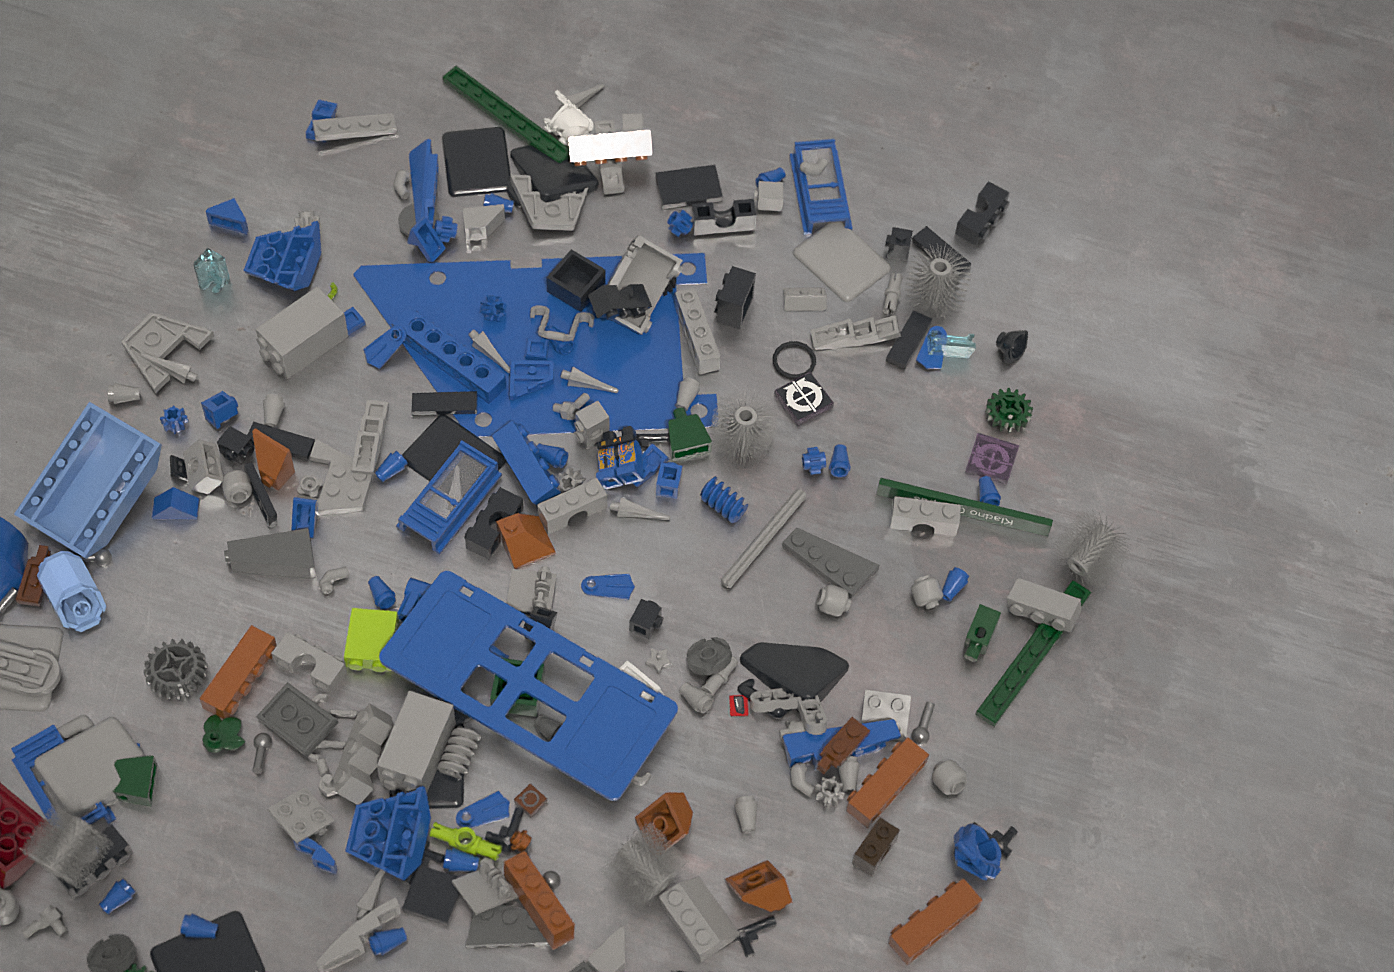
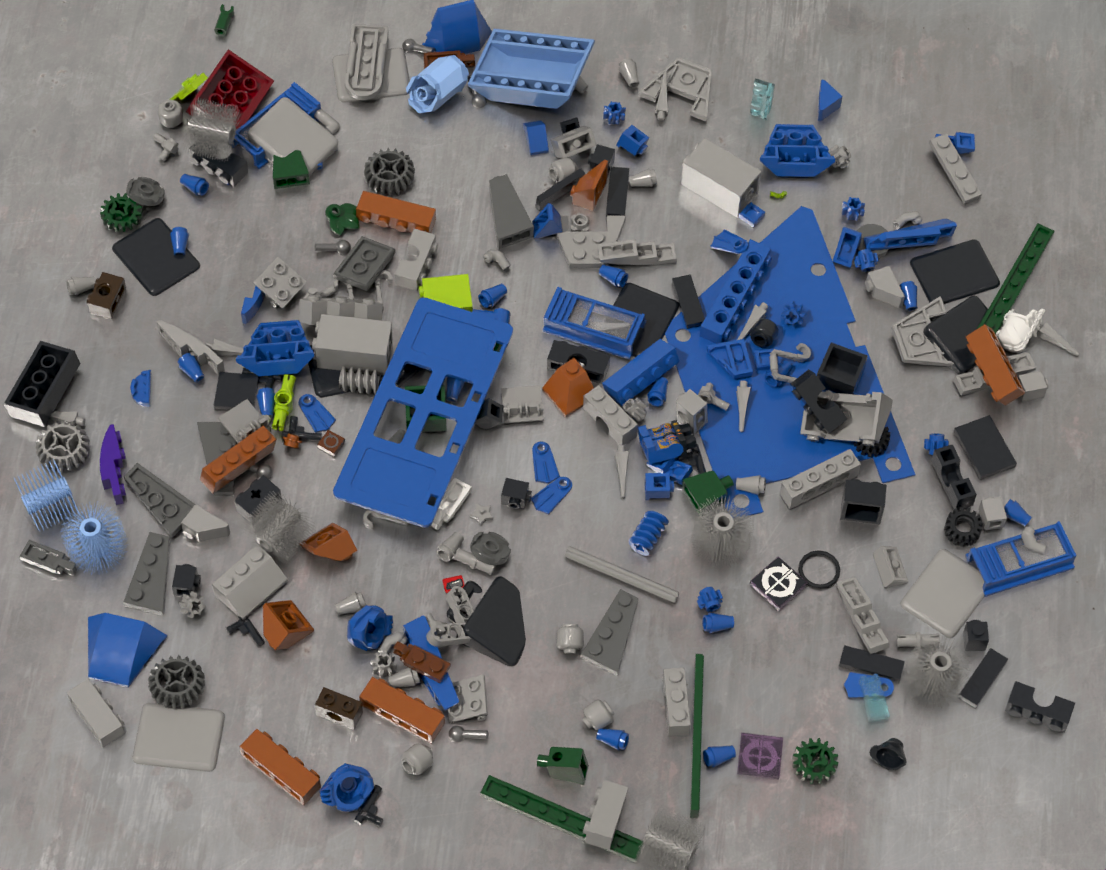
camera: 80 degrees right, 0 degrees up
none -> black brick [234,475,282,525]
none -> blue helmet [347,605,393,651]
none -> blue piece [531,477,572,514]
none -> black head [750,318,778,347]
none -> blue gear [842,197,865,221]
none -> black tyre [944,507,983,547]

